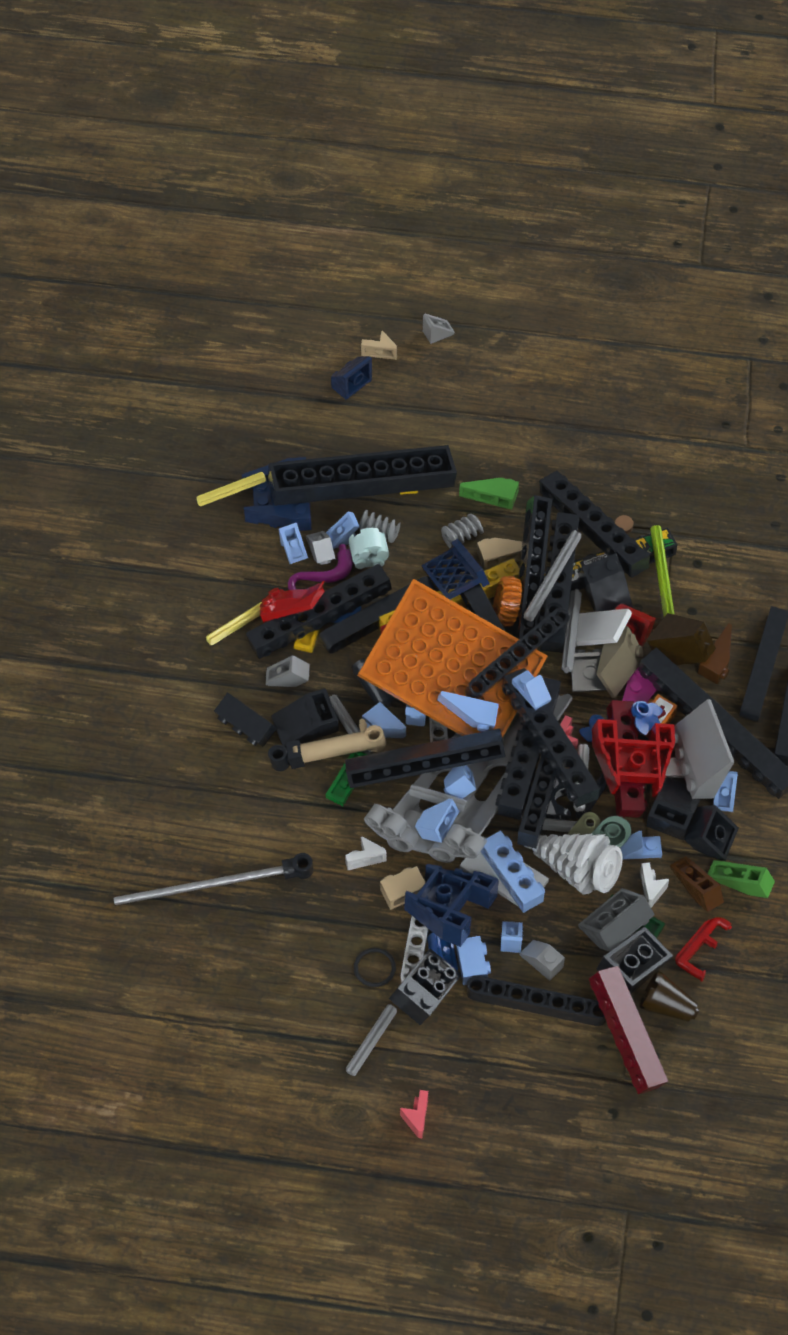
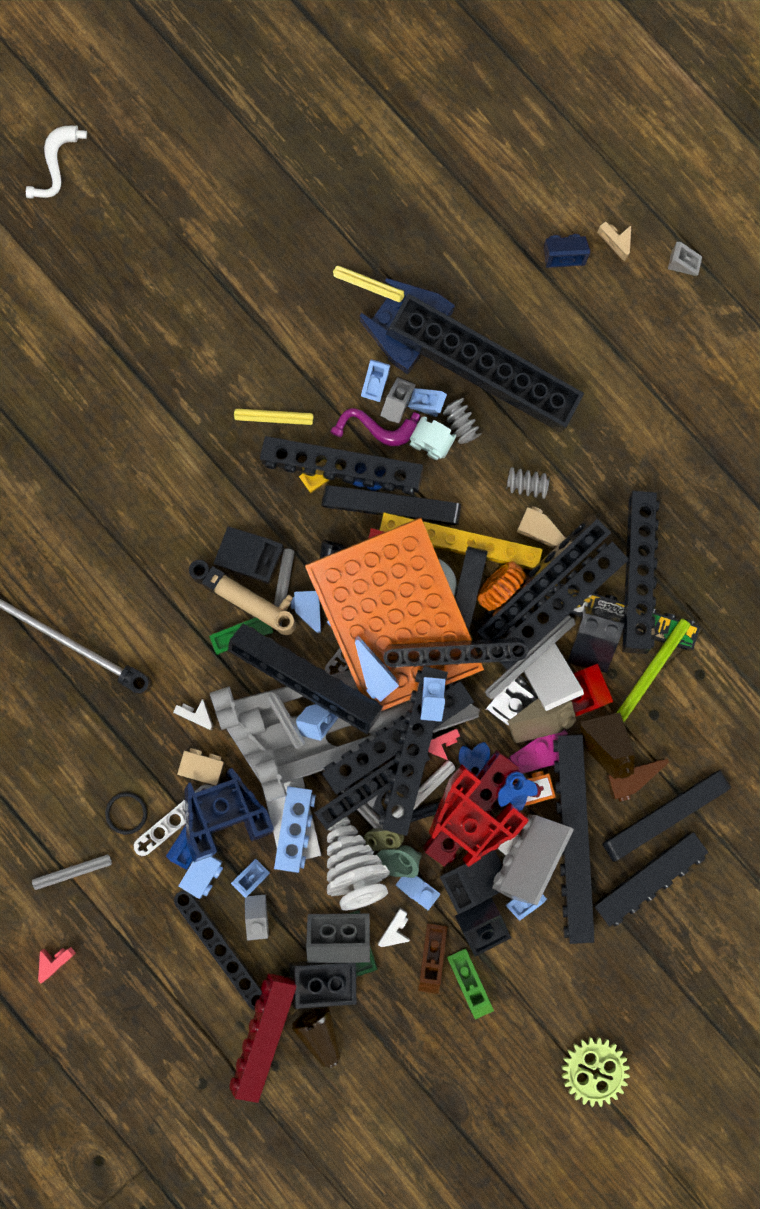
camera: 40 degrees right, 25 degrees up
black brick [214,692,277,747] -> none
red slope [260,581,325,622] -> none
light grey slope [266,655,310,687] -> none
black slope [389,948,462,1025] -> none
light blue slope [415,798,460,843] -> none
dark blue fence [421,539,490,600] -> none
bright green slope [459,478,519,510] -> none
light grey axle [524,530,581,622] -> none
medium nougat tile [615,515,634,534] -> none
red piece [675,917,732,982] -> none

